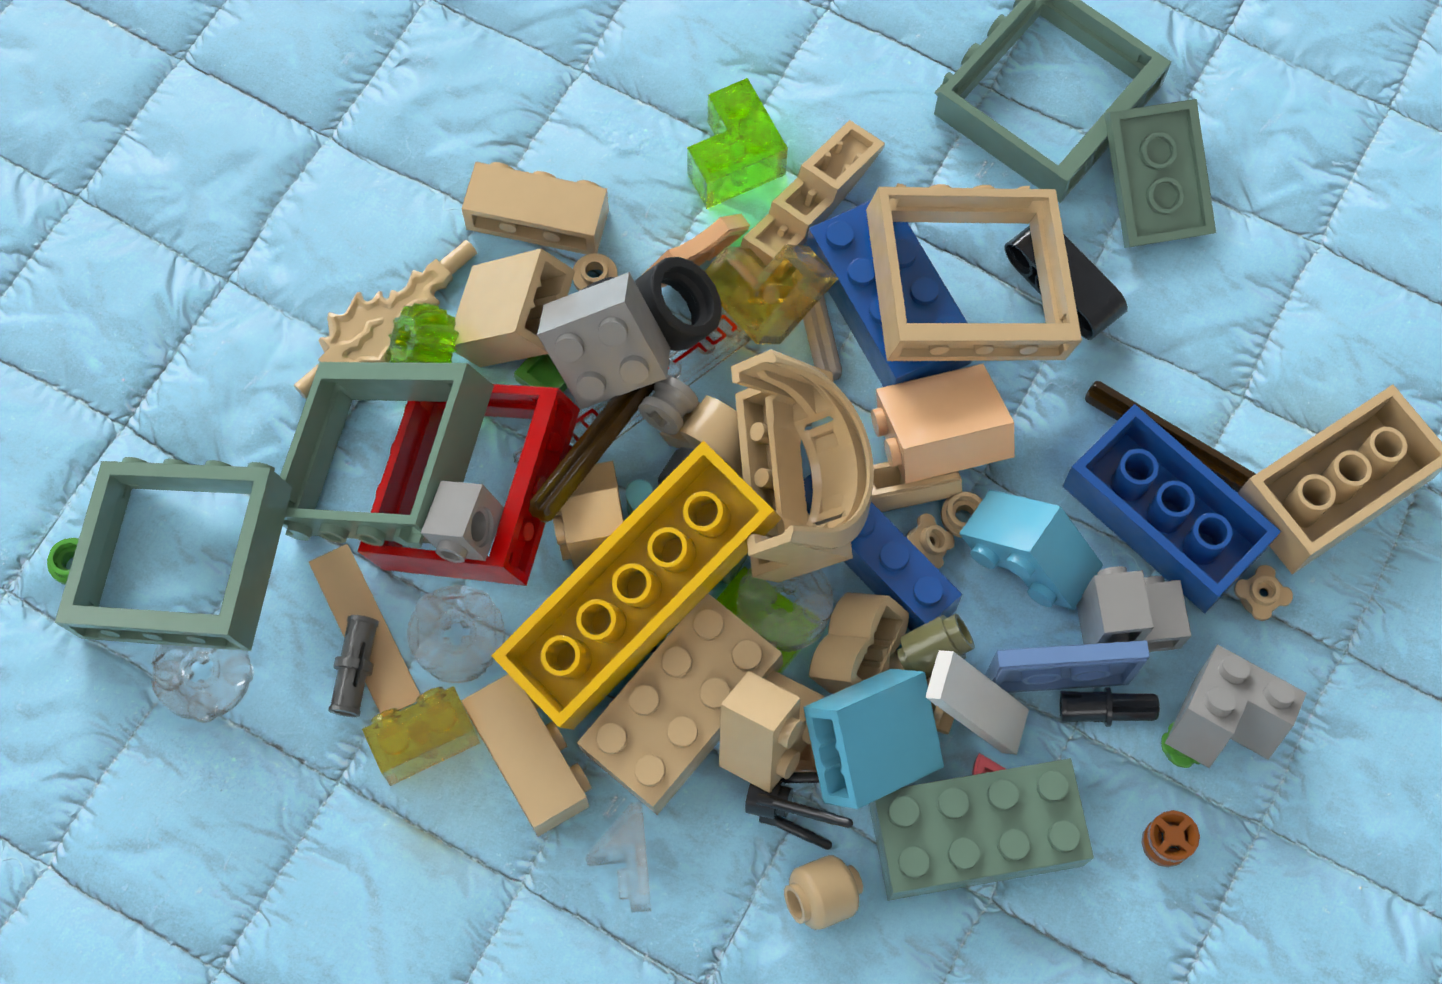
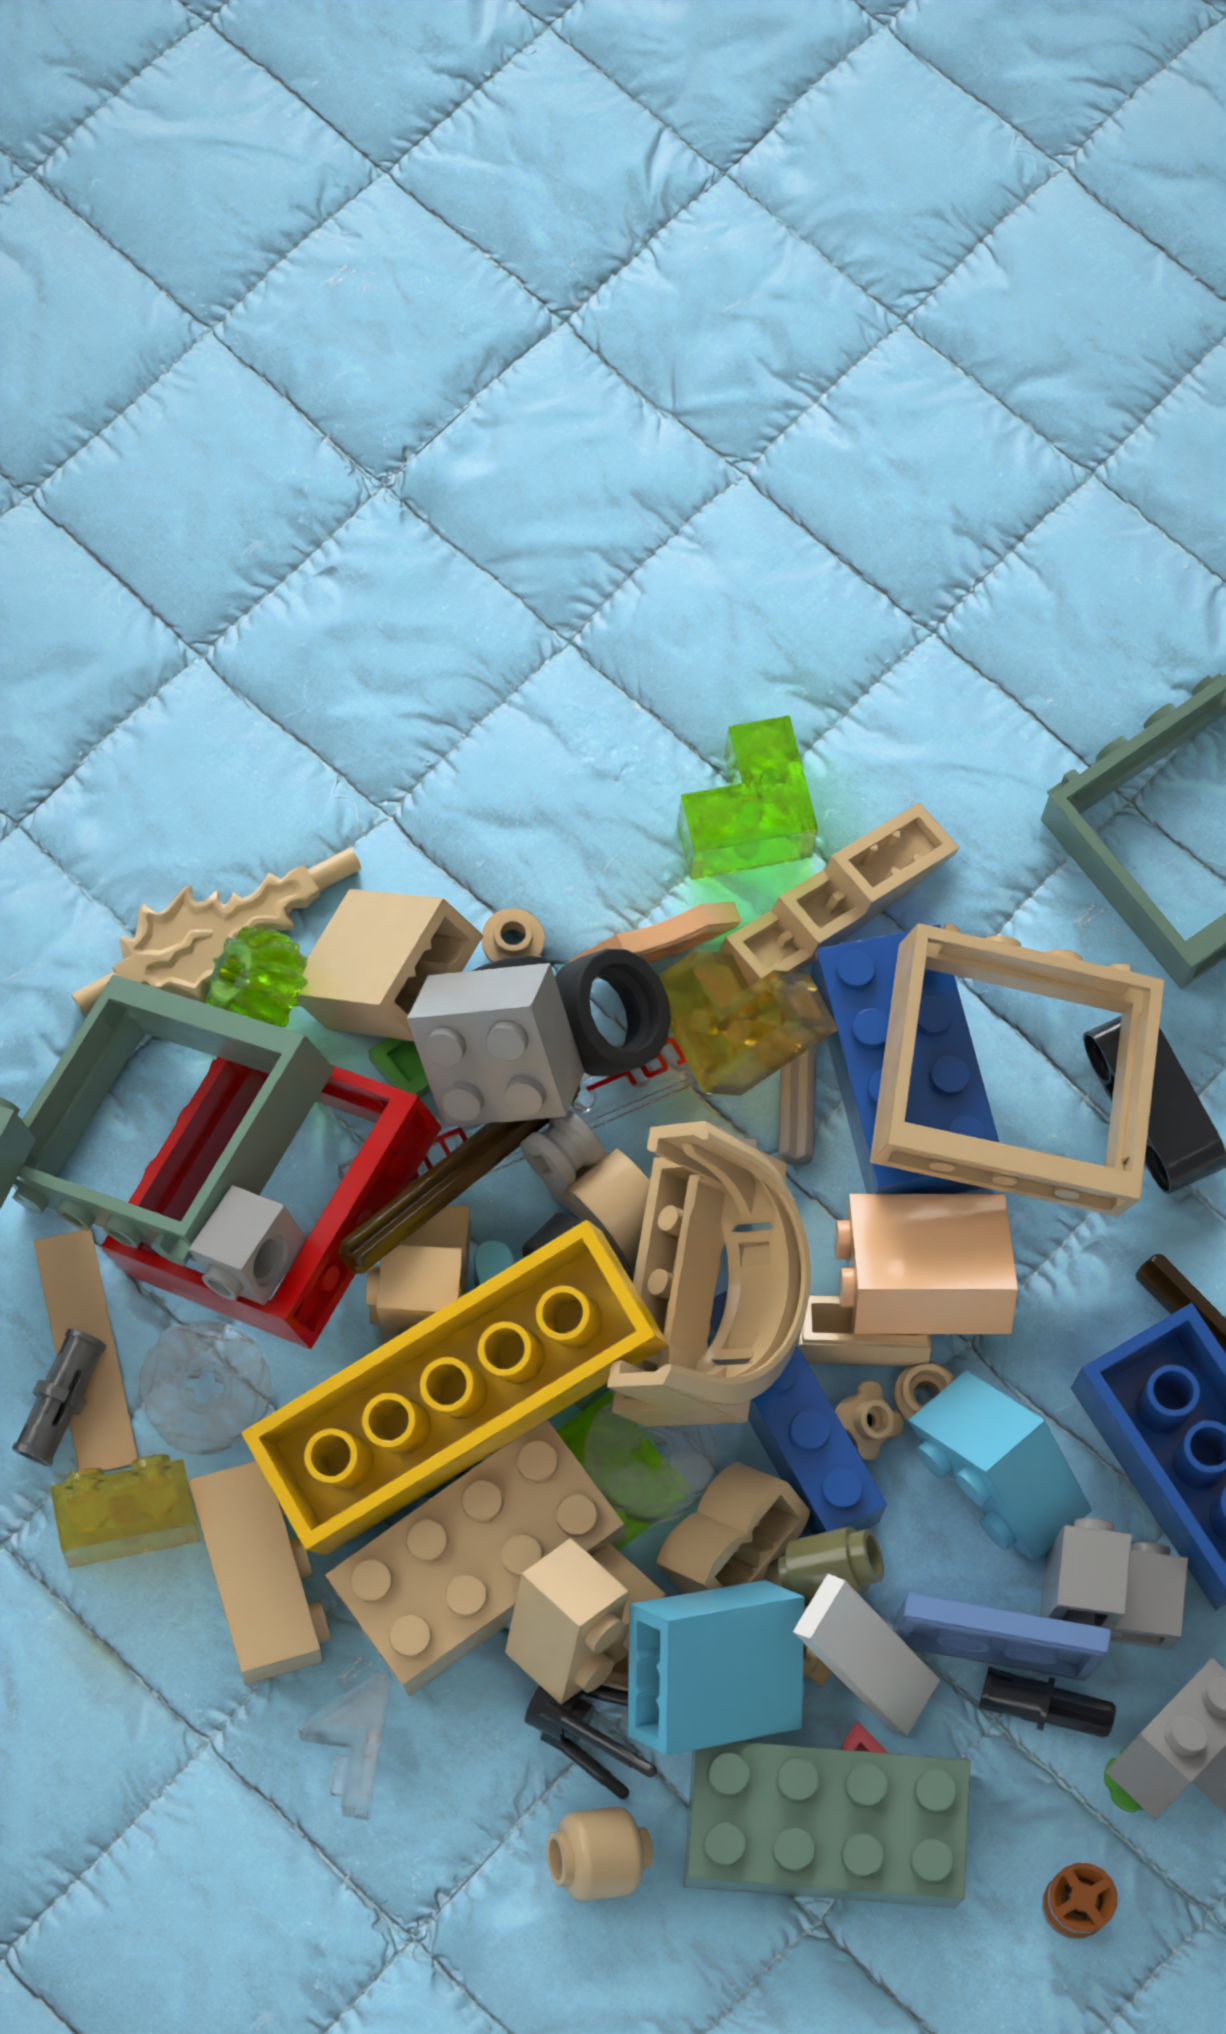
camera: 10 degrees right, 0 degrees up
tan brick [461,162,609,255] -> none

